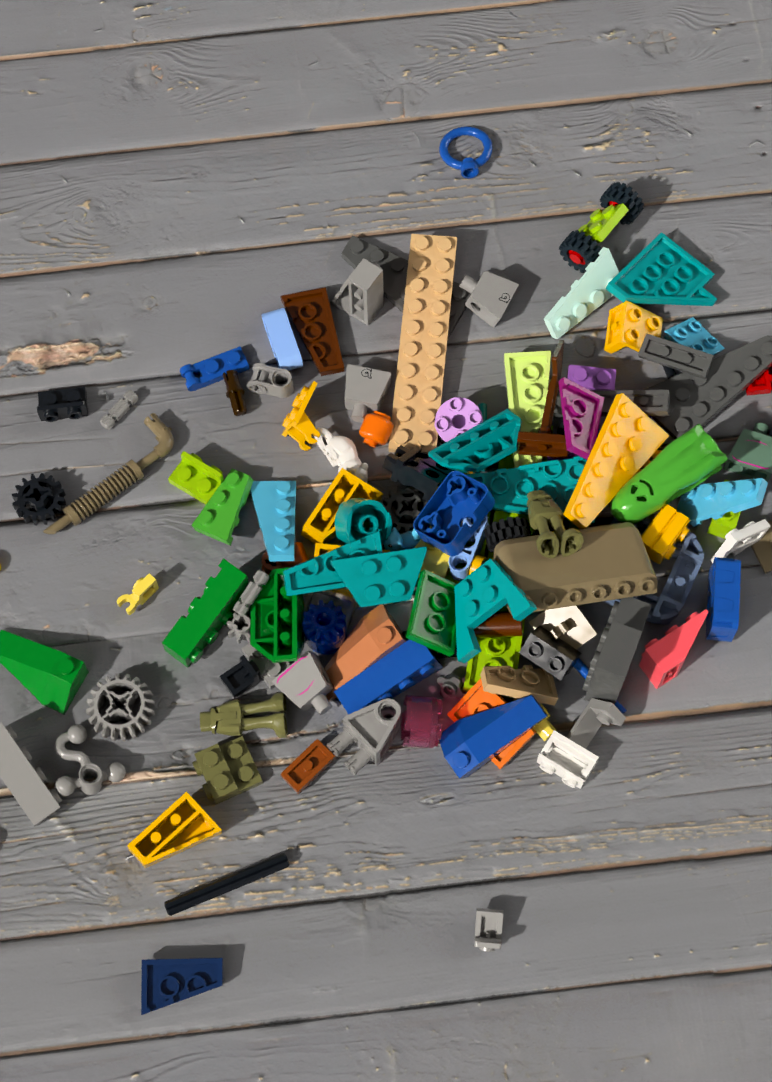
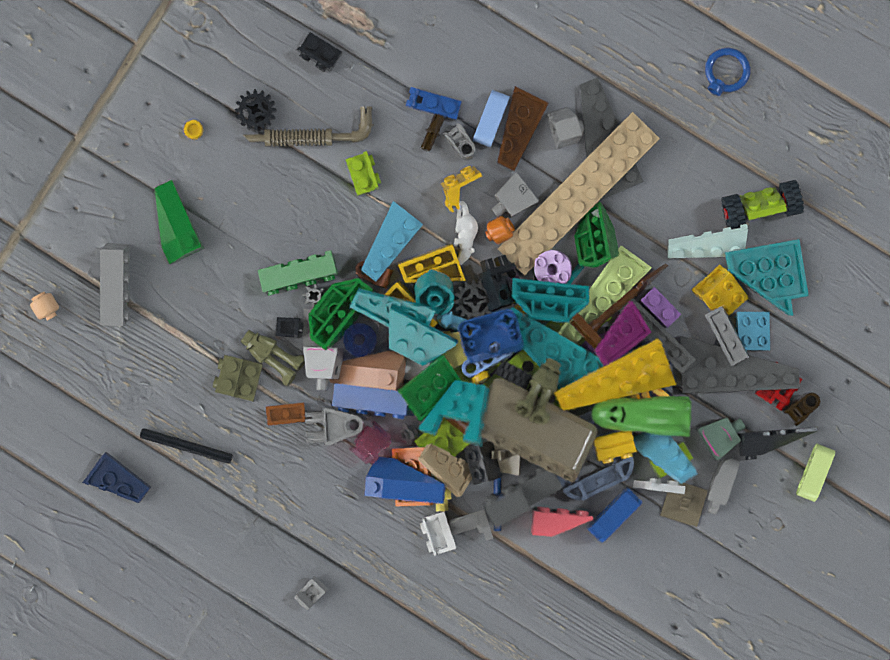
camera: 40 degrees right, 20 degrees up
light grey piece [54,724,126,796] -> none
light grey gear [86,673,156,741] -> none
light grey axle [100,390,139,430] -> none
light yellow plate [117,573,159,615] -> none
yellow wedge [127,791,222,868] -> none
bright green wing [191,468,253,546] -> none
light grey axle [233,570,269,616] -> none
light grey torso [459,271,519,328] -> none
none -> green wedge [574,202,619,268]

